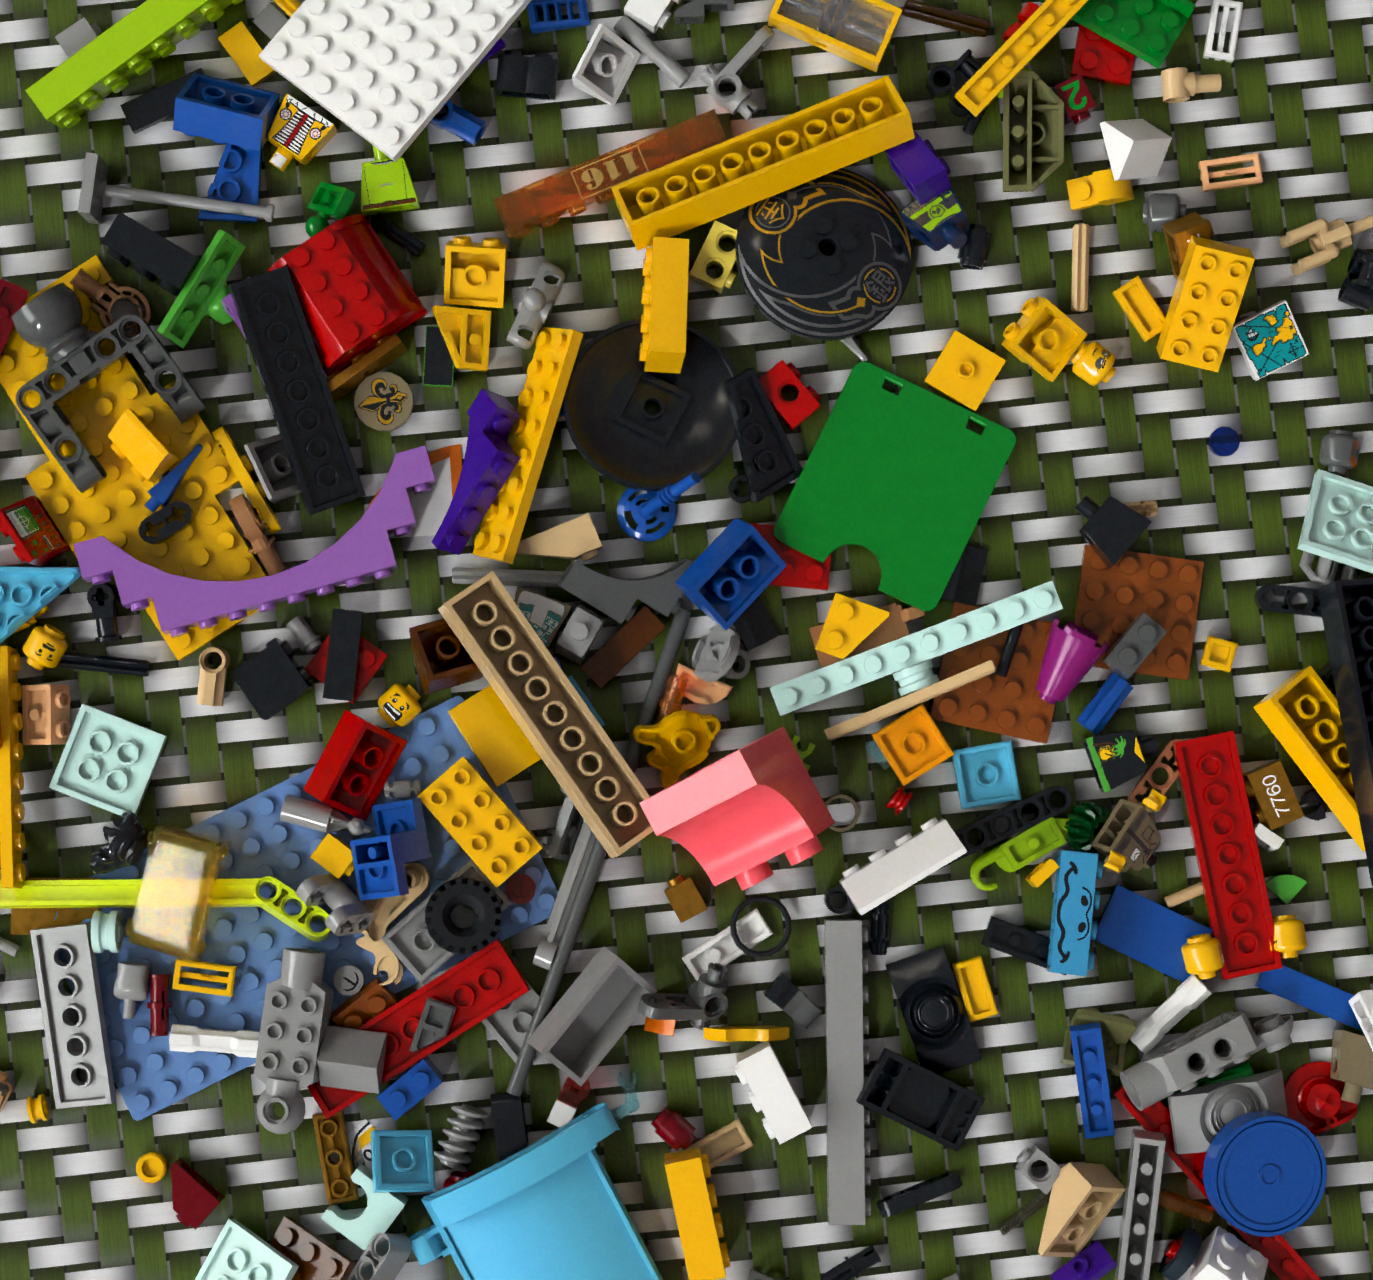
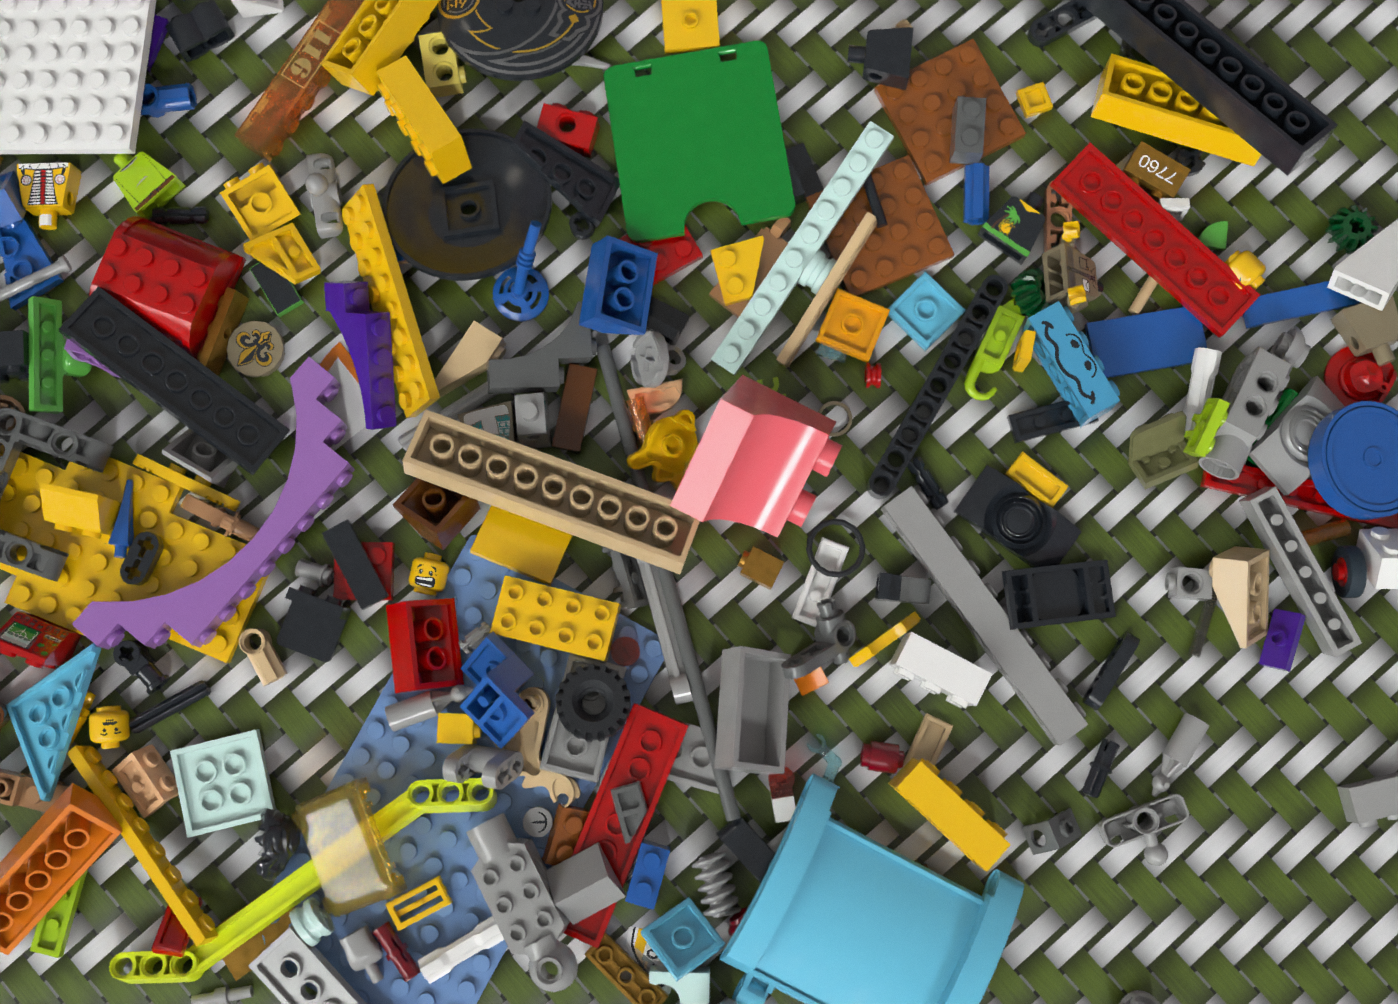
camera: 30 degrees left, 5 degrees down
green plate [305,181,356,237] -> none
white slope [839,817,967,916] -> none
magenta cone [1036,617,1109,705] -> none
blue plate [1069,1022,1115,1139] -> none
yellow head [1181,933,1224,980] -> none
none -> lime hinge [1183,398,1230,457]

